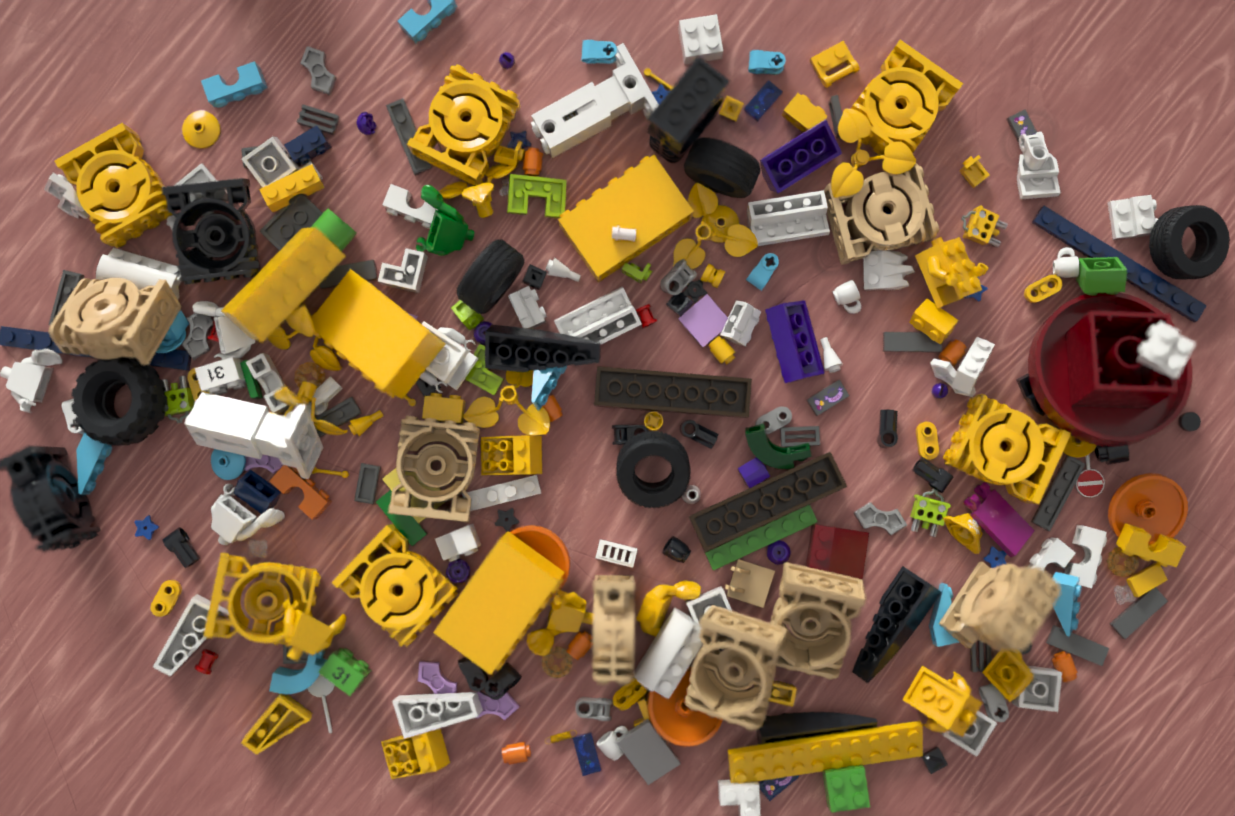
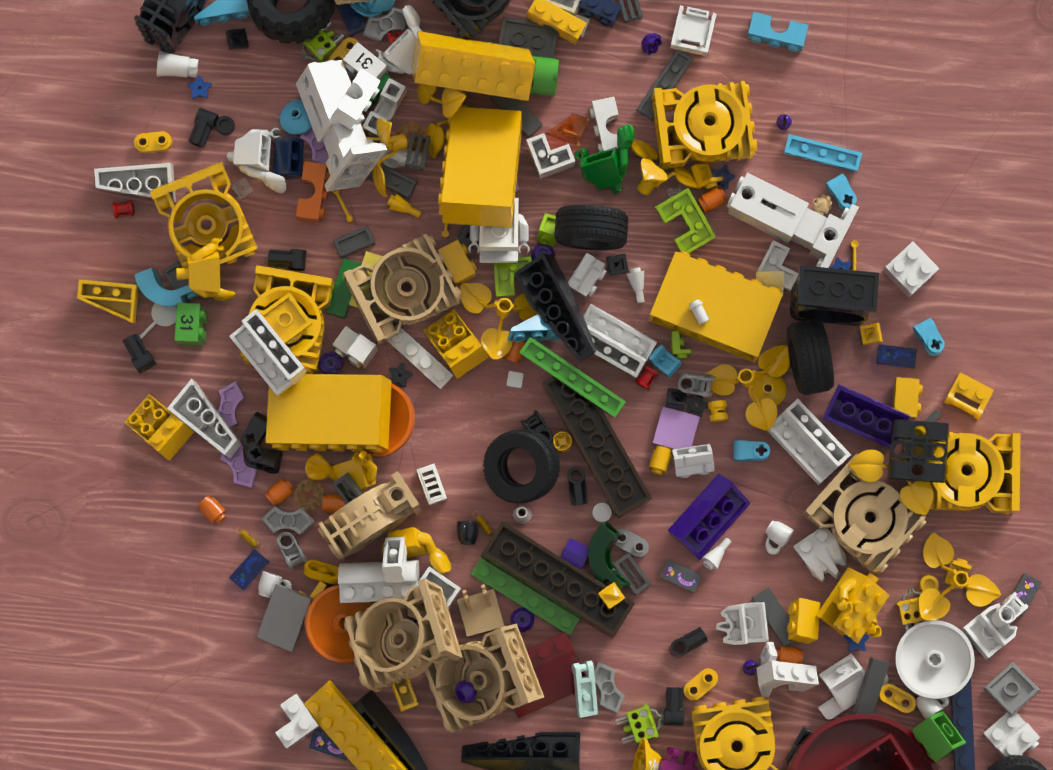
camera: 60 degrees right, 5 degrees down
none -> black piece [122,333,156,374]
none -> white plant [157,51,199,78]
none -> black tile [215,116,235,136]
none -> black tile [225,28,249,50]
none -> white brick [229,309,307,396]
none -> yellow plate [261,292,312,344]
none -> light grey tile [261,506,315,535]
none -> orange brick [265,479,294,506]
none -> black piece [268,249,307,271]
none -> white arch [331,69,380,130]
none -> dark grey tile [332,472,363,504]
none -> white brick [382,537,407,583]
none -> dark grey tile [404,132,430,172]
none -> dark purple plate [455,680,477,703]
none -> yellow piece [473,511,495,538]
none -> white sticker [506,371,524,388]
none -> bright green plate [519,337,626,418]
none -> clear orange slope [544,113,590,146]
none -> light aqua plate [571,660,598,718]
none -> white tile [592,503,612,523]
none -> yellow tile [598,582,625,610]
none -> medium azure bracket [649,345,682,378]
none -> white container [670,5,717,56]
none -> white plate [716,602,769,645]
none -> sticker [756,271,784,298]
none -> white plate [758,240,799,292]
none -> medium azure plate [784,134,862,172]
none -> tan plant [813,194,832,215]
none -> white plate [818,654,889,720]
none -> dark grey tile [853,657,889,715]
none -> black connector [888,420,949,483]
none -> white dish [895,620,975,699]
none -> yellow plant [918,532,1001,621]
none -> yellow tile [919,575,939,592]
none -> light grey plate [984,662,1040,717]

